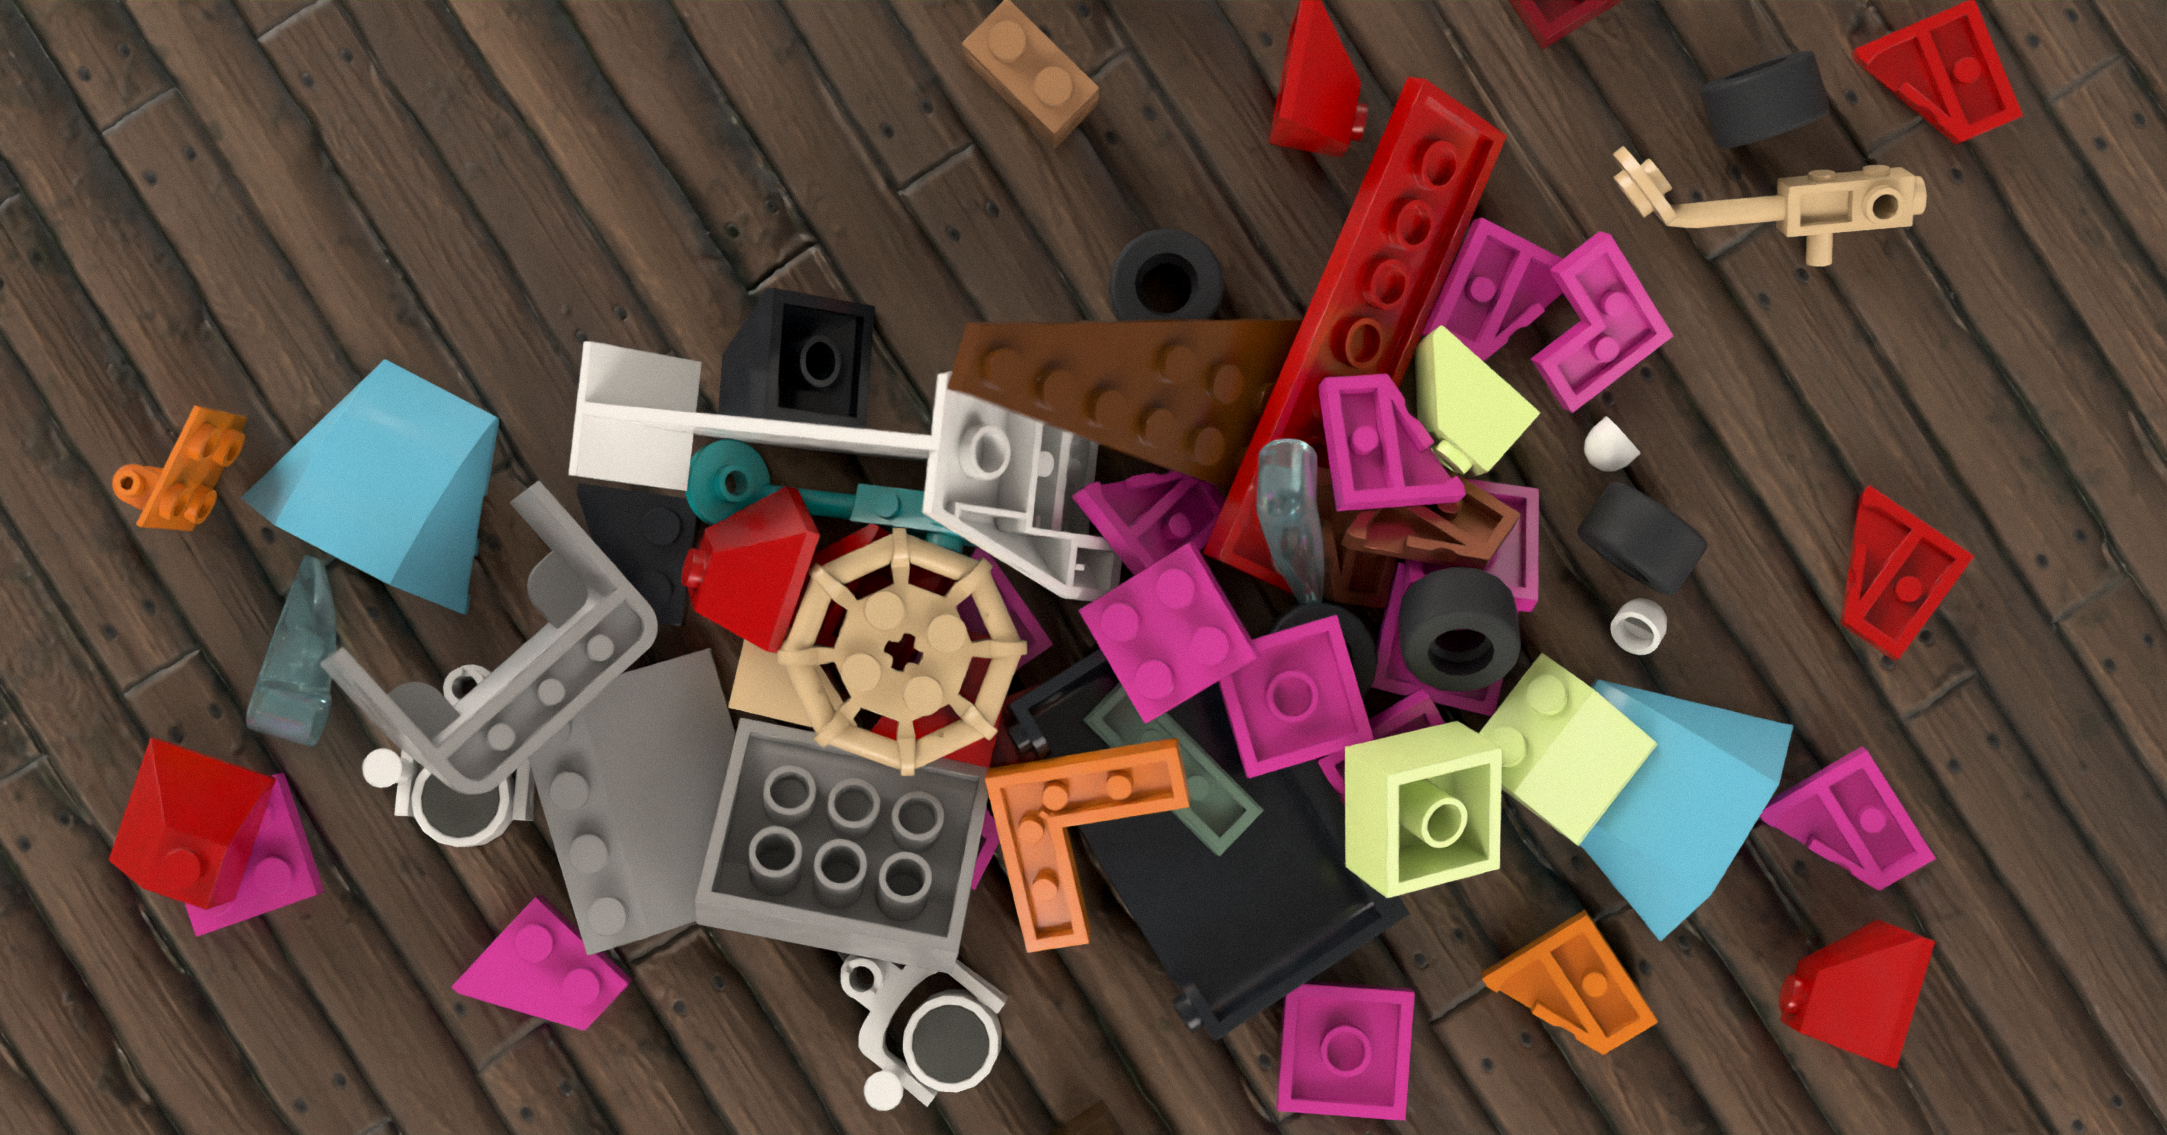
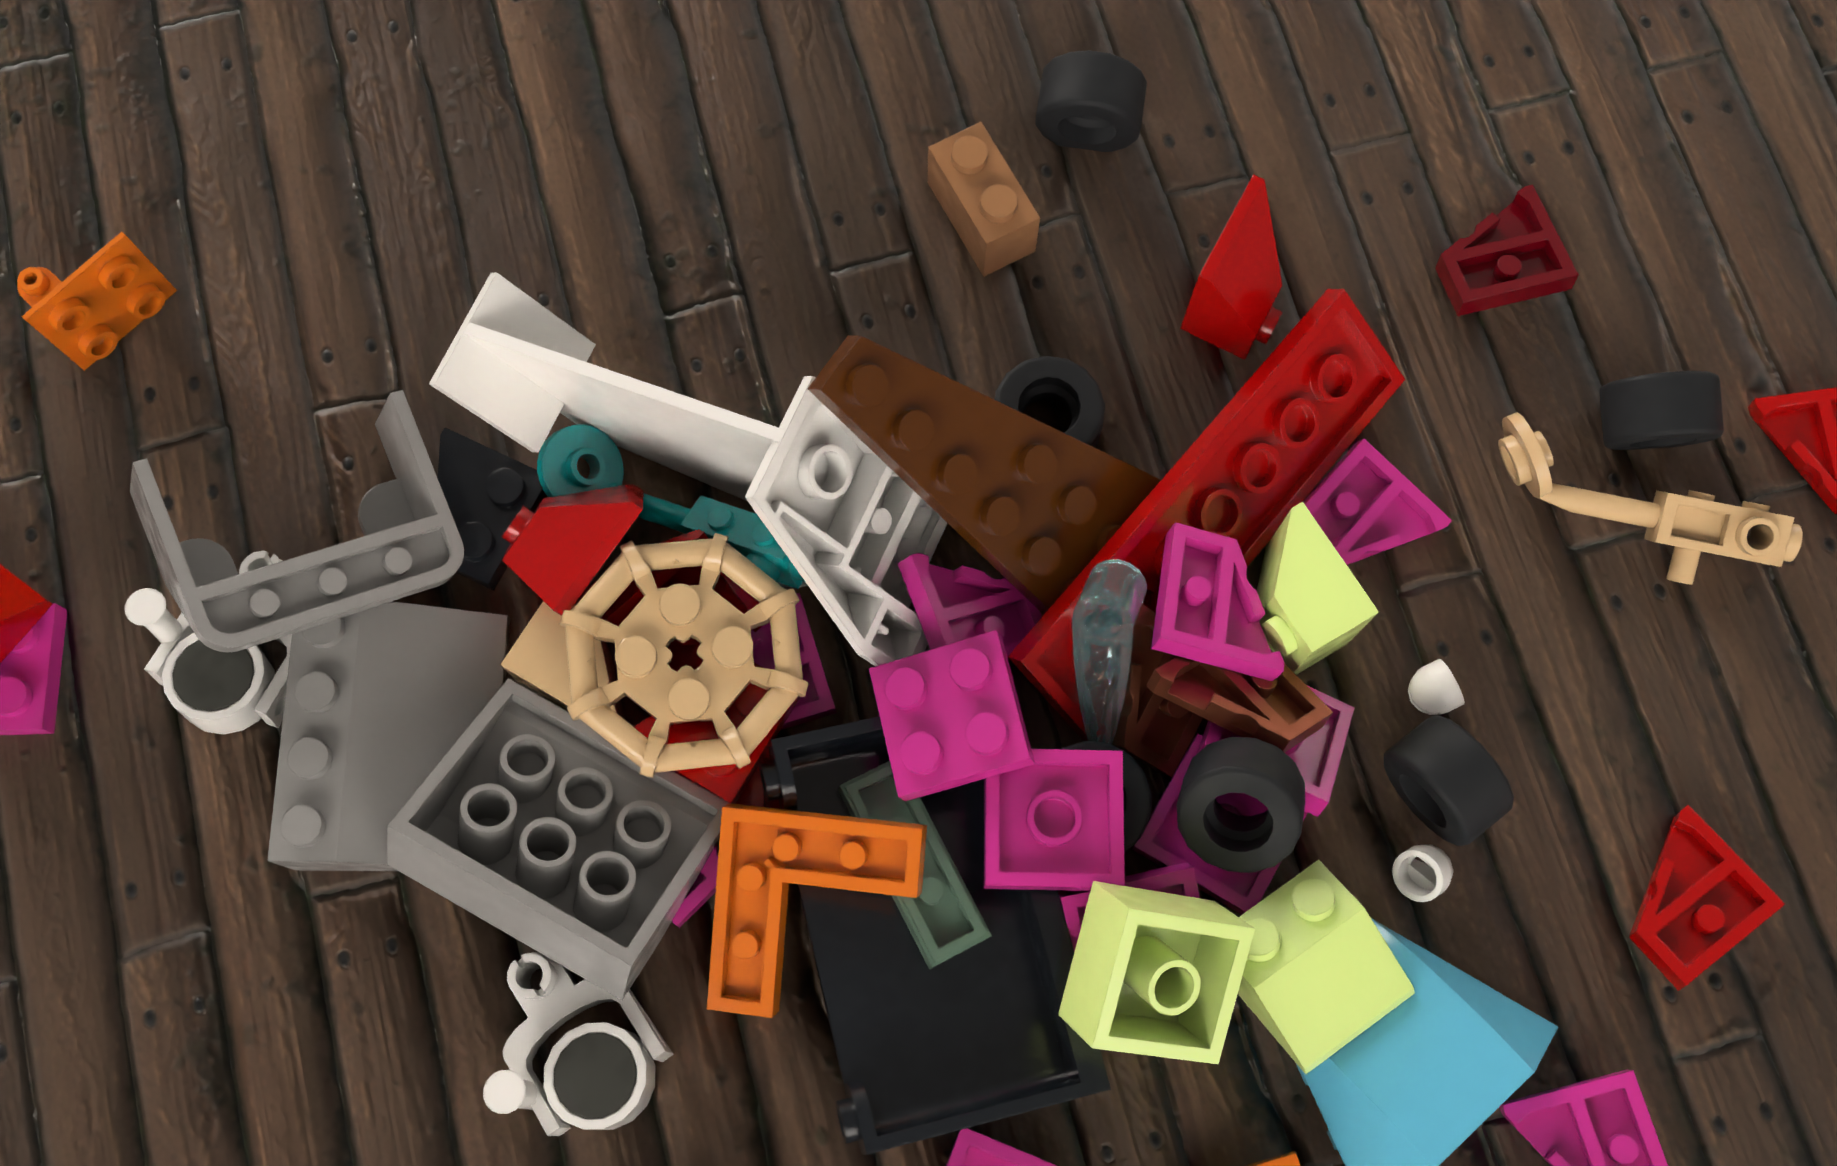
camera: 20 degrees right, 15 degrees down
medium azure wedge [241,359,500,615] -> none
clear light blue piece [246,555,336,747] -> none
dark pink wing [452,894,633,1031] -> none
black slope [718,288,875,429] -> none
dark pink plate [1531,231,1673,413] -> none

